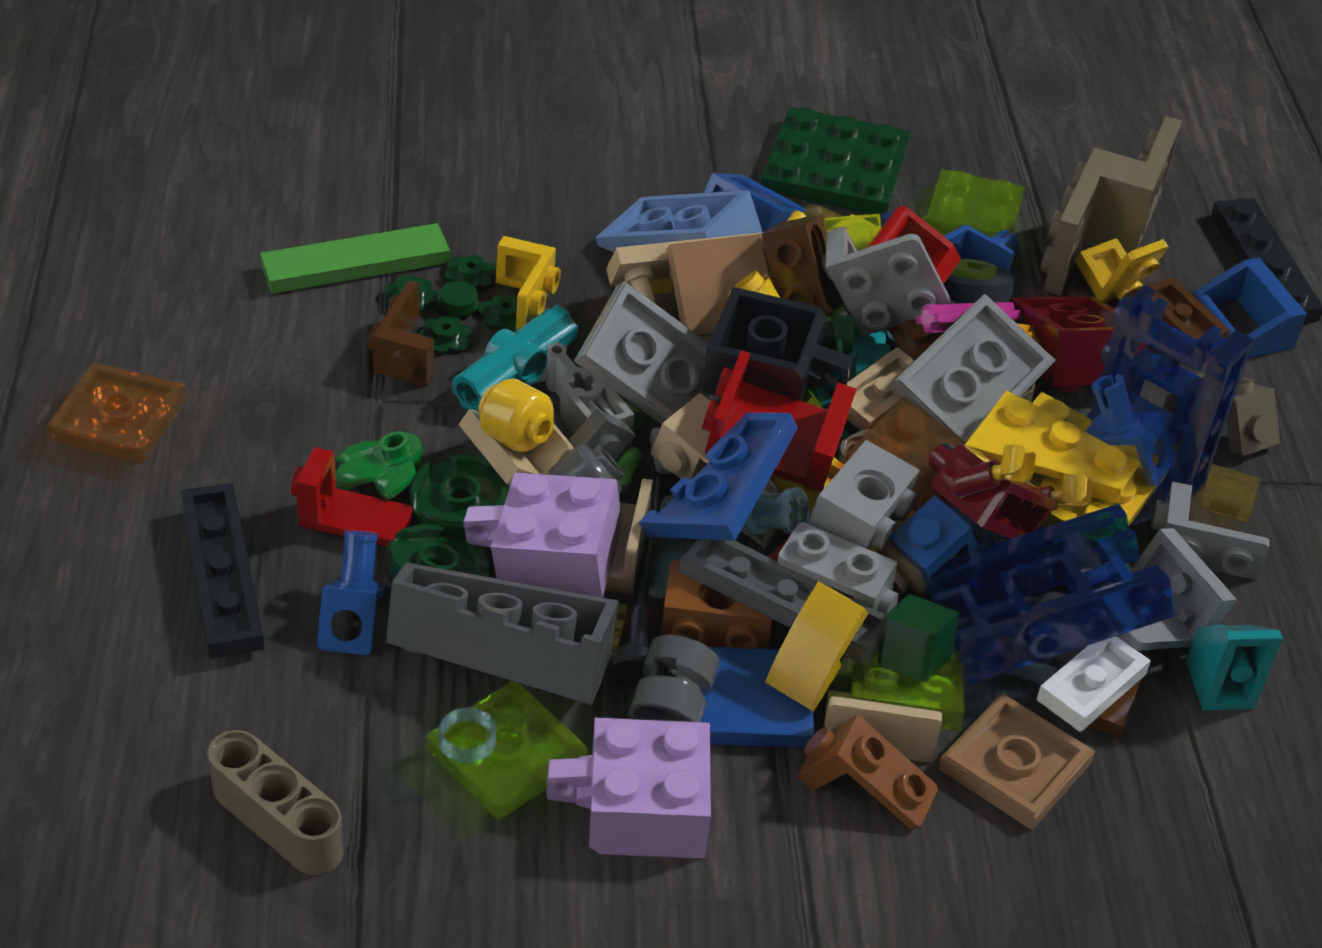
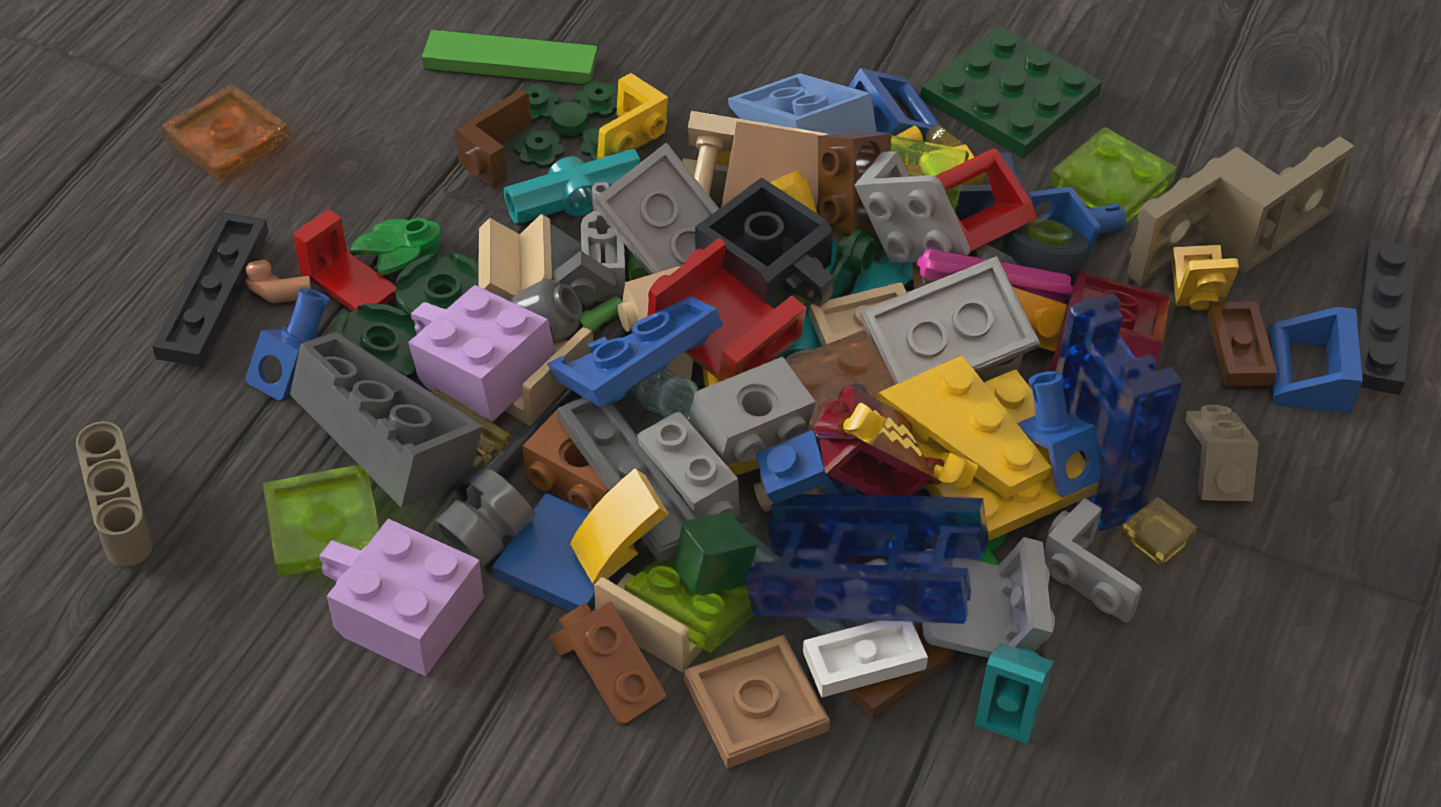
camera: 30 degrees right, 5 degrees up
clear light blue axle [439,707,496,763] -> none
yellow head [478,378,554,453] -> none
none -> nougat arm [245,260,311,304]

